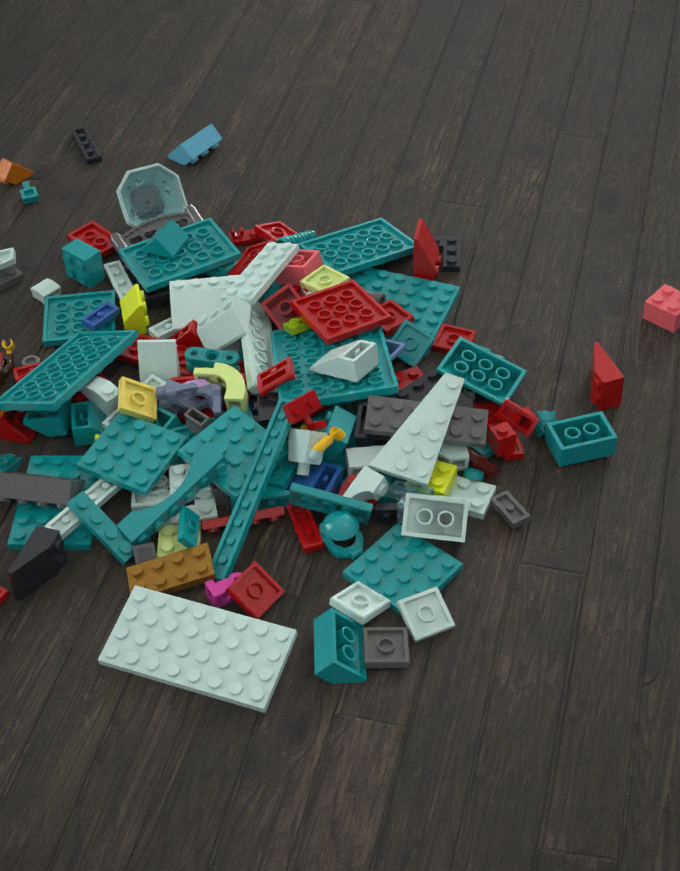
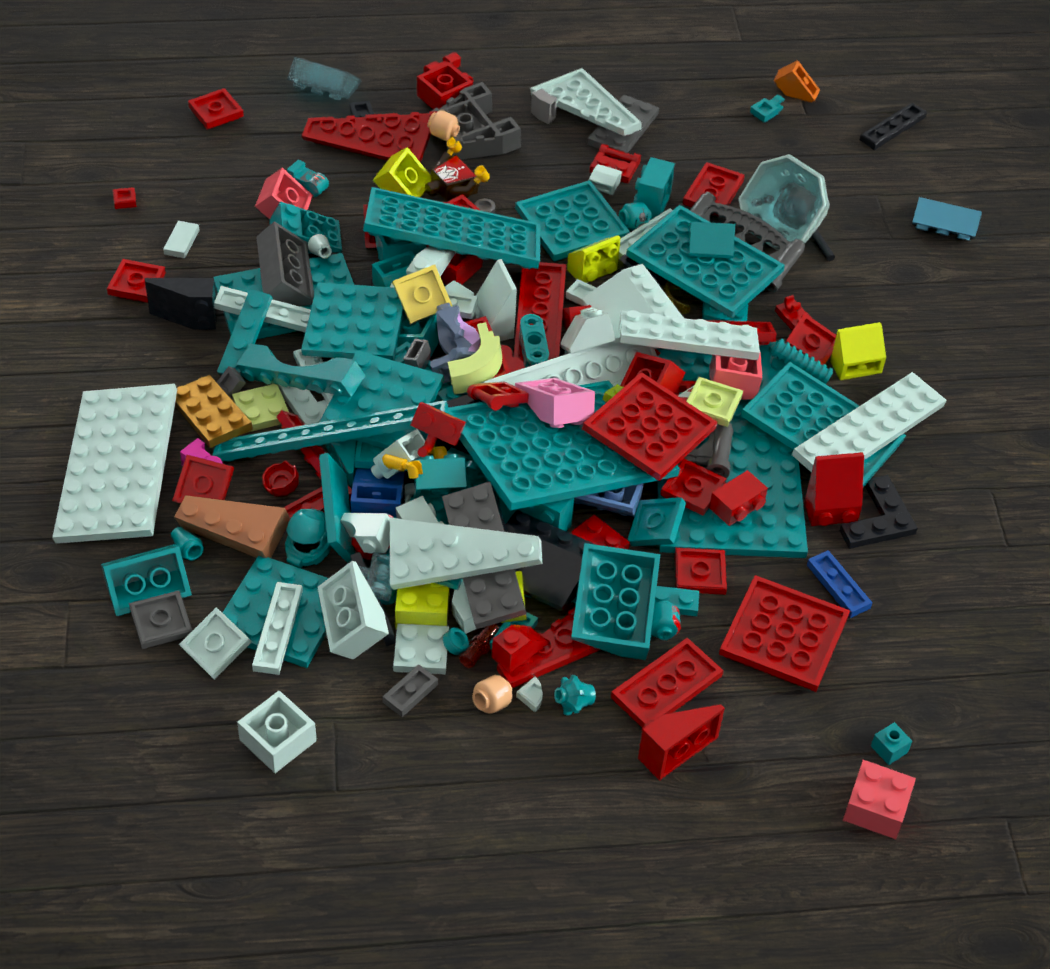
camera: 65 degrees right, 5 degrees up
blue plate [81,301,120,331] -> none
teal plate [177,506,200,548] -> none
light aqua slope [309,340,379,382] -> none
light aqua tile [329,581,391,625] -> none
red slope [496,398,539,437] -> none
teal brick [545,411,618,467] -> none
none -> teal cone [171,527,203,560]
none -> nougat wedge [174,496,290,558]
none -> light aqua brick [237,691,316,773]
none -> light aqua plate [252,582,303,675]
none -> red hair [262,461,299,497]
none -> light aqua cone [308,234,331,258]
none -> light nougat head [472,675,512,714]
none -> bright pink slope [515,378,595,428]
none -> light aqua tile [516,677,543,712]
none -> red plate [590,144,641,184]
none -> red plate [611,638,724,728]
none -> teal head [619,202,652,231]
none -> red brick [709,470,768,526]
none -> red plate [719,575,850,692]
none -> light aqua plate [792,372,947,472]
none -> blue plate [807,550,872,618]
none -> neon yellow slope [830,322,886,380]
none -> teal plate [871,722,912,765]

